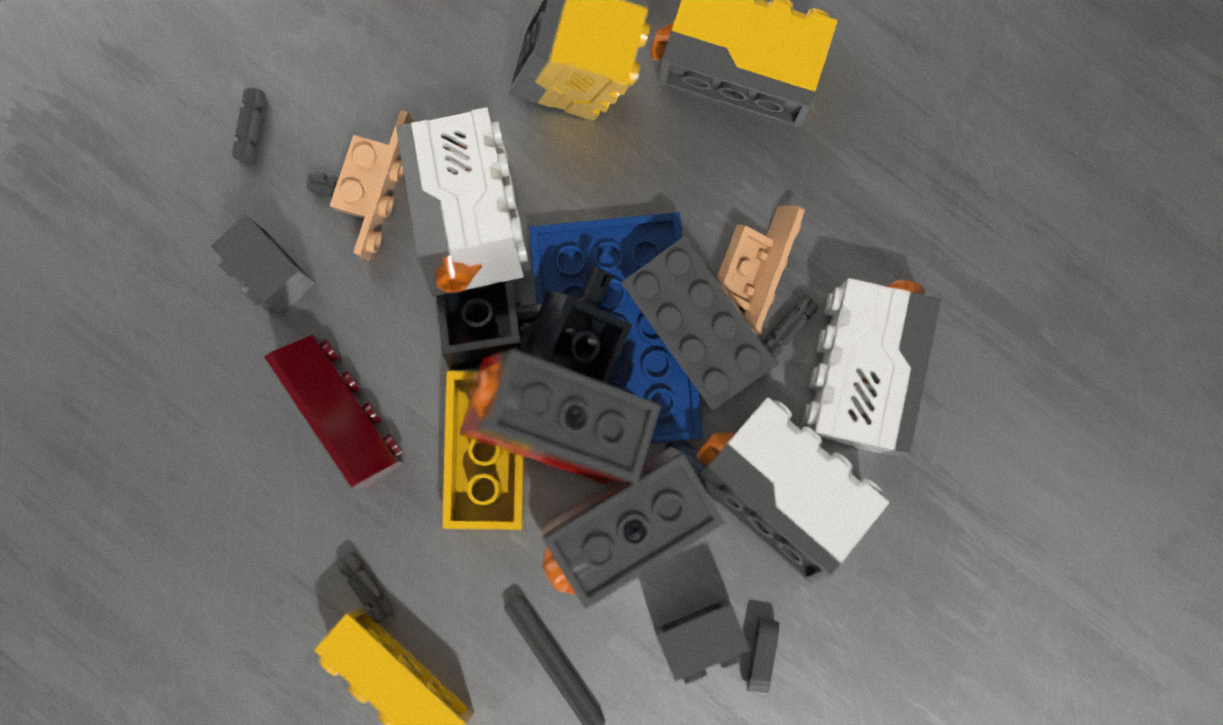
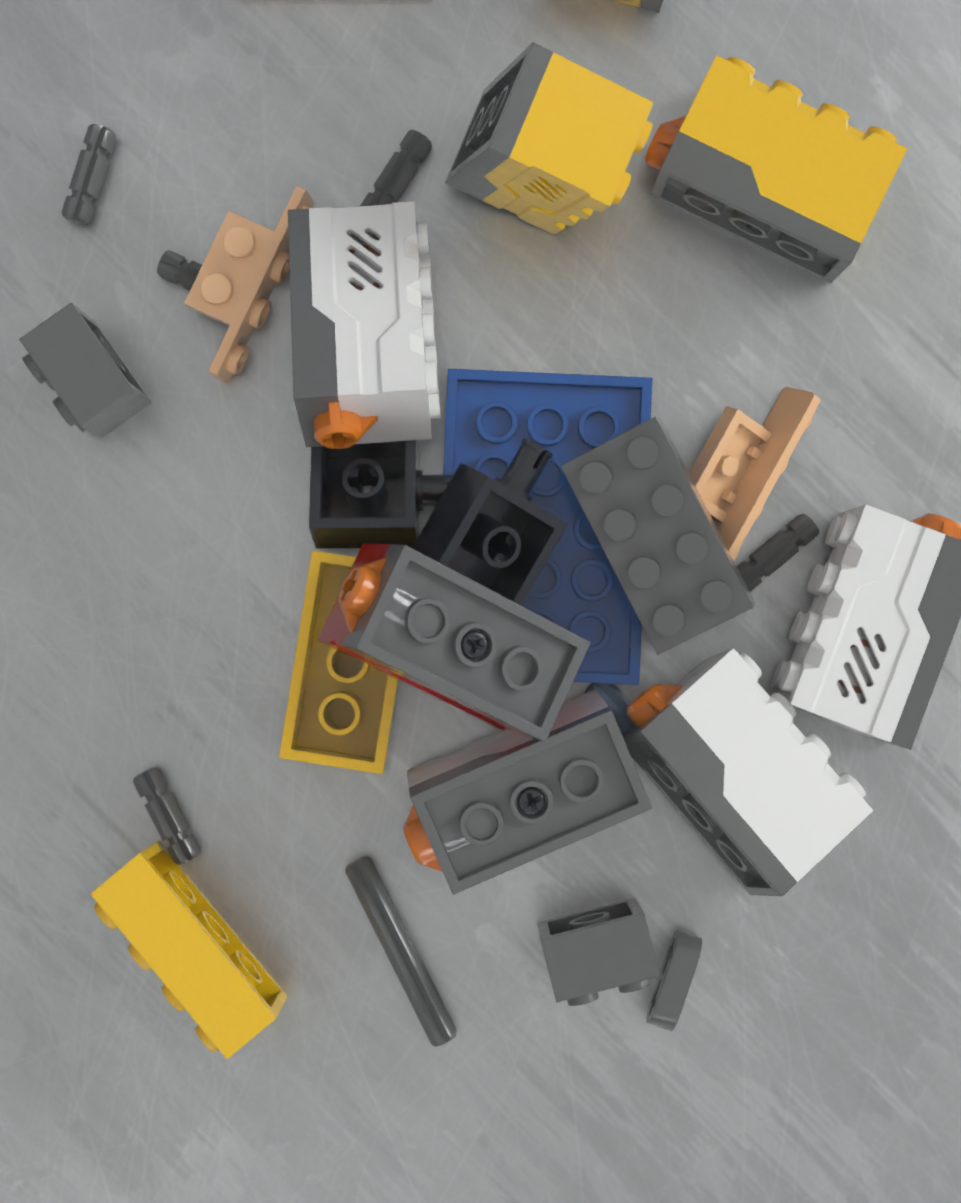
camera: 10 degrees right, 5 degrees up
dark red slope [264,335,403,489] -> none
none -> dark grey axle [360,129,432,206]

